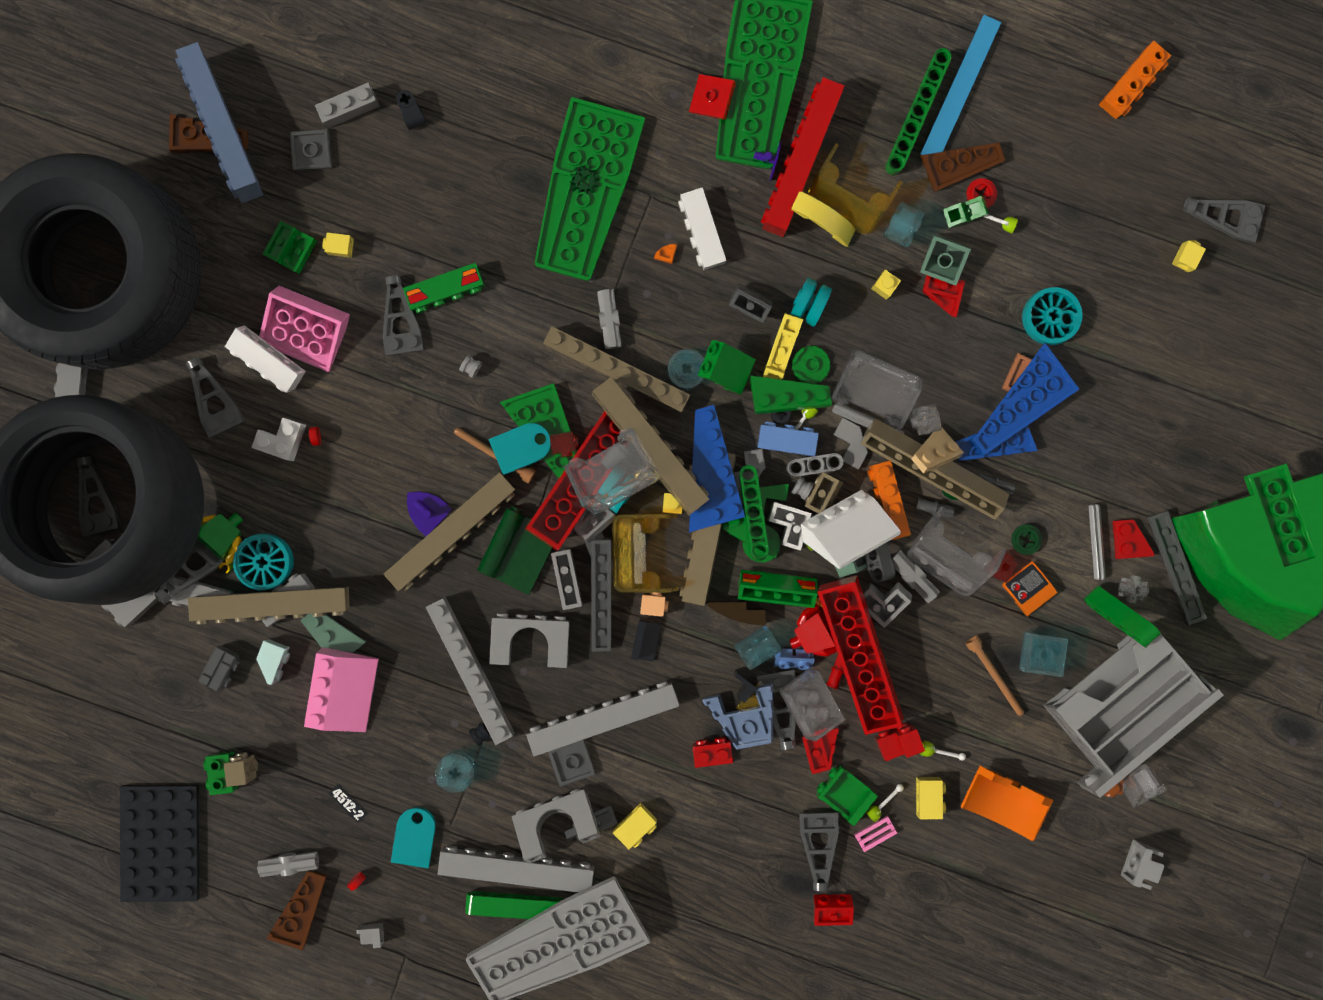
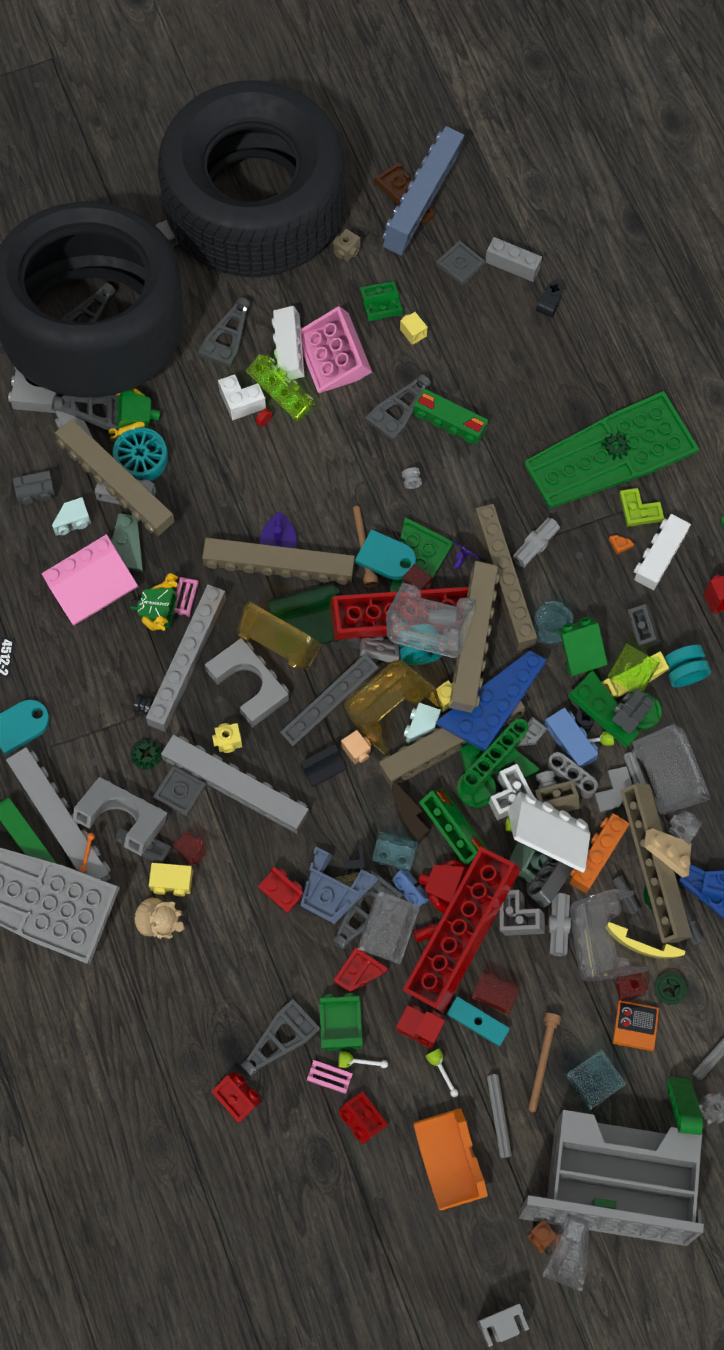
camera: 45 degrees right, 20 degrees down
clear light blue brick [435,750,476,793] -> none
light grey brick [551,549,583,610] -> none
light yellow brick [916,777,946,819] -> none
none -> orange hinge [79,833,95,873]
none -> green torso [130,573,178,631]
none -> dark green gear [130,739,162,770]
none -> tan hair [134,898,185,939]
none -> clear red brick [173,831,205,866]
none -> bright pink tile [174,577,199,617]
none -> light yellow brick [212,723,242,753]
none -> clear yellow windscreen [237,601,322,671]
none -> clear neon green brick [246,355,316,421]
none -> dark tan brick [333,229,360,262]
none -> red bracket [338,1091,388,1145]
none -> light aqua slope [404,703,441,745]
none -> teal tile [446,997,510,1047]
none -> dark purple shield [451,539,485,570]
none -> clear red brick [471,972,520,1015]
none -> light grey axle [487,1074,512,1158]
none -> green tile [592,1198,617,1209]
none -> light yellow slope [605,922,685,958]
none -> clear neon green tile [608,643,660,693]
none -> dark grey brick [612,689,654,734]
none -> lime plate [619,488,664,527]

